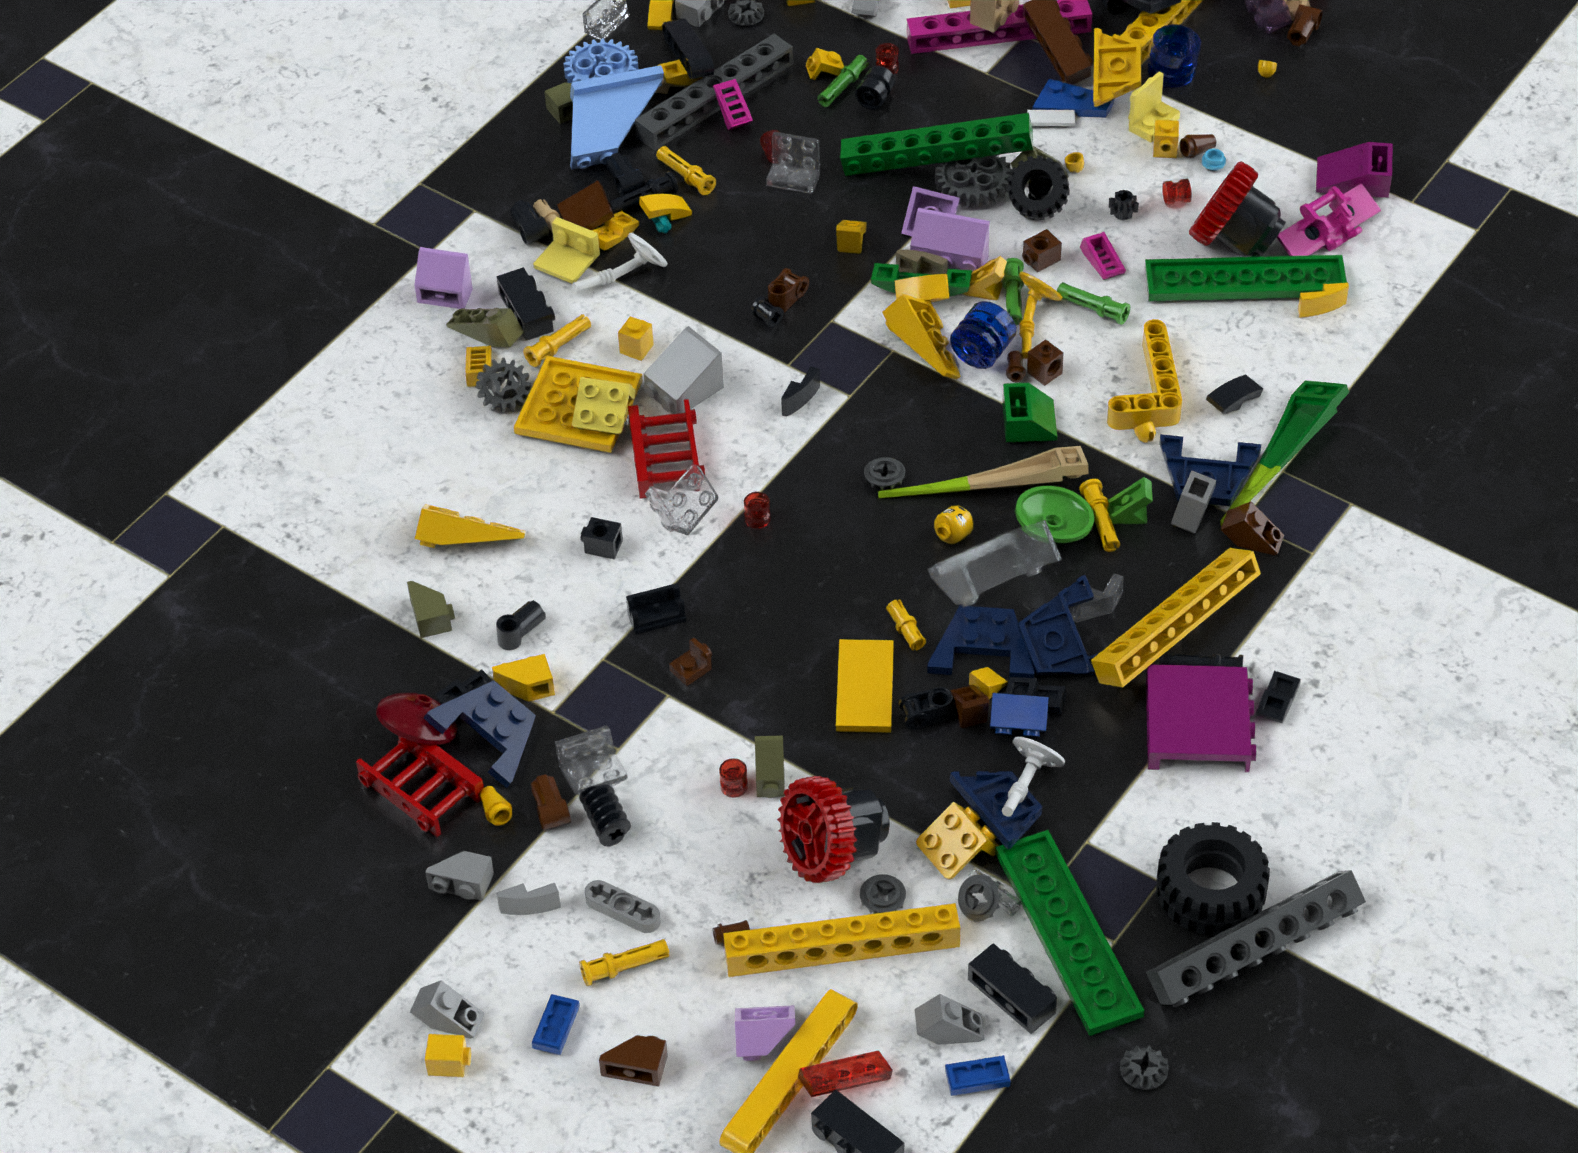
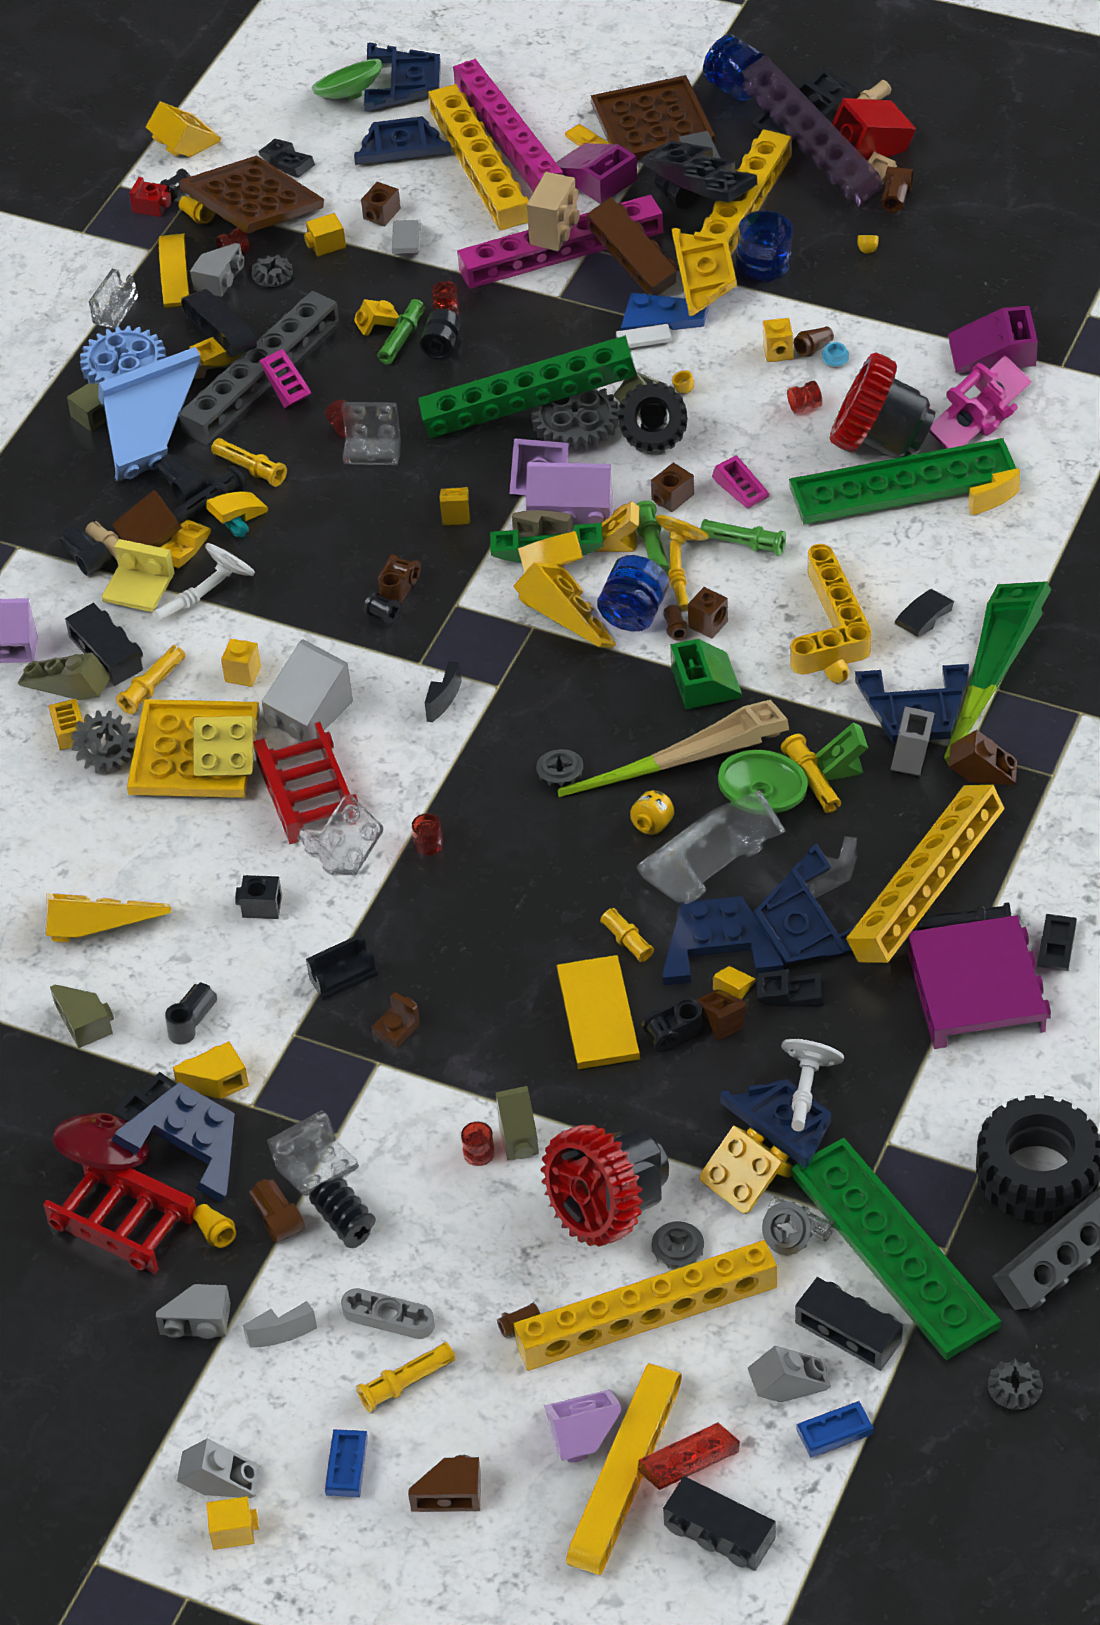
camera: 10 degrees left, 0 degrees up
blue brick [990,693,1049,737] -> none
black gear [1108,190,1139,220] -> none
light yellow bracket [1128,72,1180,143] -> none

